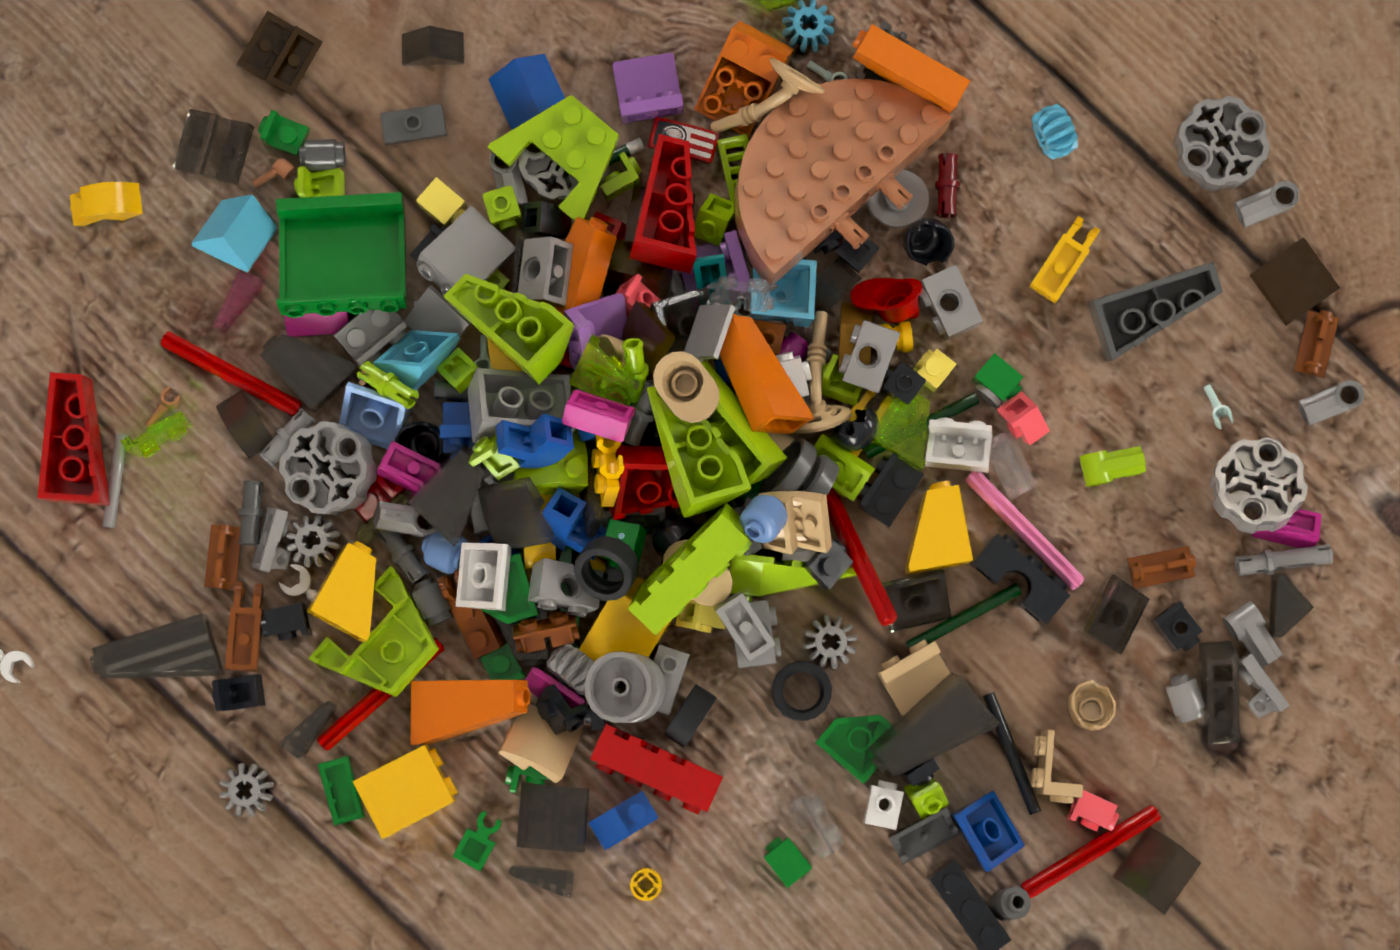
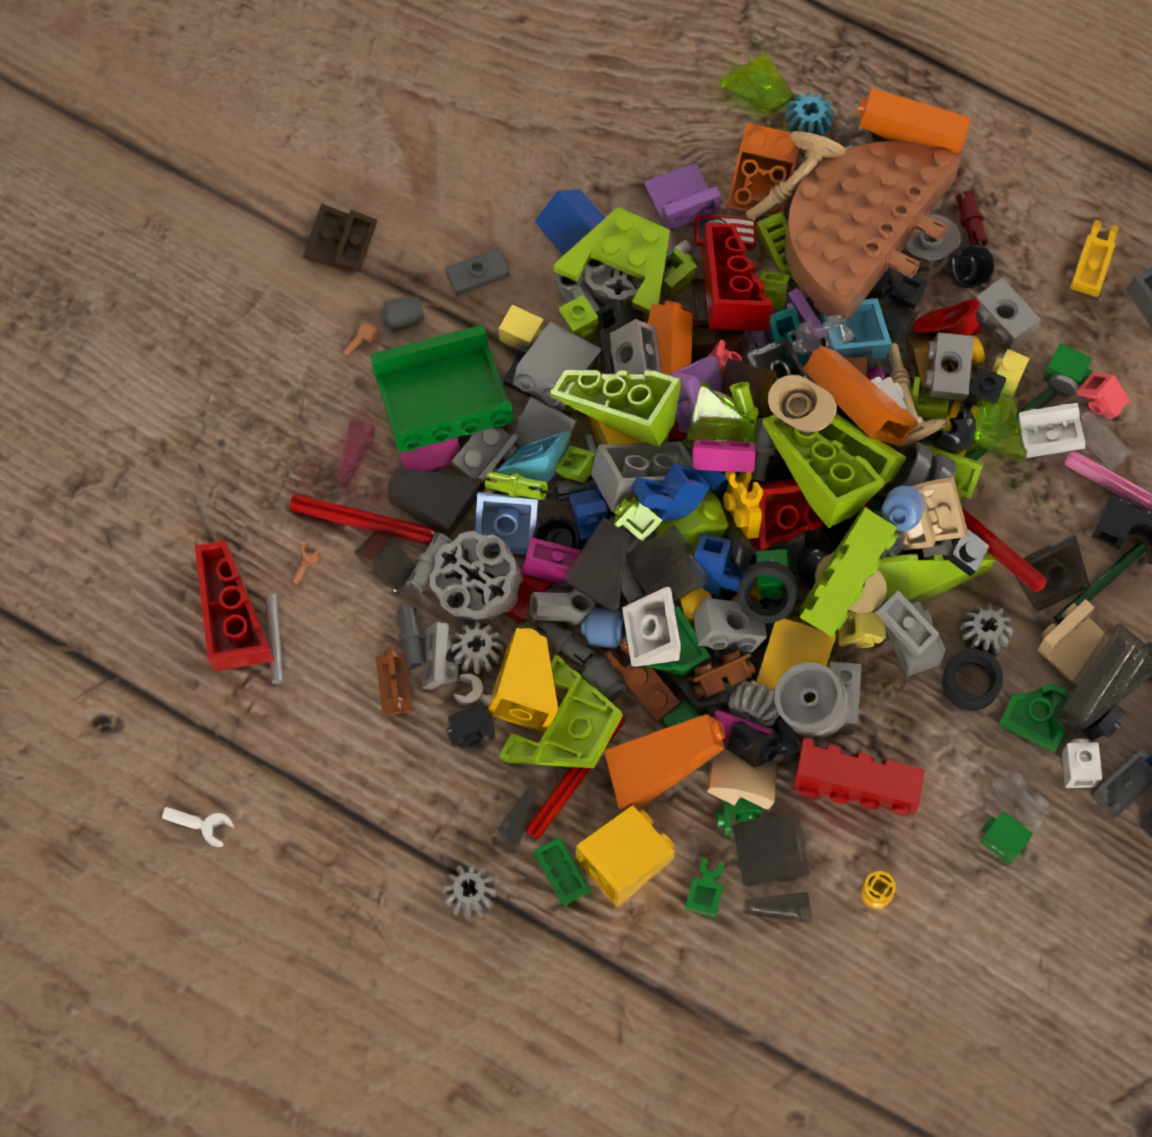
camera: 15 degrees left, 15 degrees down
yellow brick [70,182,143,226] -> none
clear smoke slope [90,613,225,679] -> none
clear neon green wing [121,411,193,458] -> none
clear smoke slope [173,109,254,186] -> none
medium azure slope [192,194,277,273] -> none
black bracket [212,674,265,712] -> none
dark orange hinge [225,582,264,672] -> none
green bracket [258,110,310,158] -> none
lime bracket [294,166,345,198] -> none
clear smoke slope [402,25,465,66] -> none
blue brick [588,790,659,850] -> none
black tyre [663,684,717,748] -> none
light grey piece [684,302,736,362] -> none
black bracket [856,452,924,528] -> none
lime bracket [903,778,949,820] -> none
yellow slope [904,481,973,575] -> none
medium azure gear [1032,104,1078,160] -> none

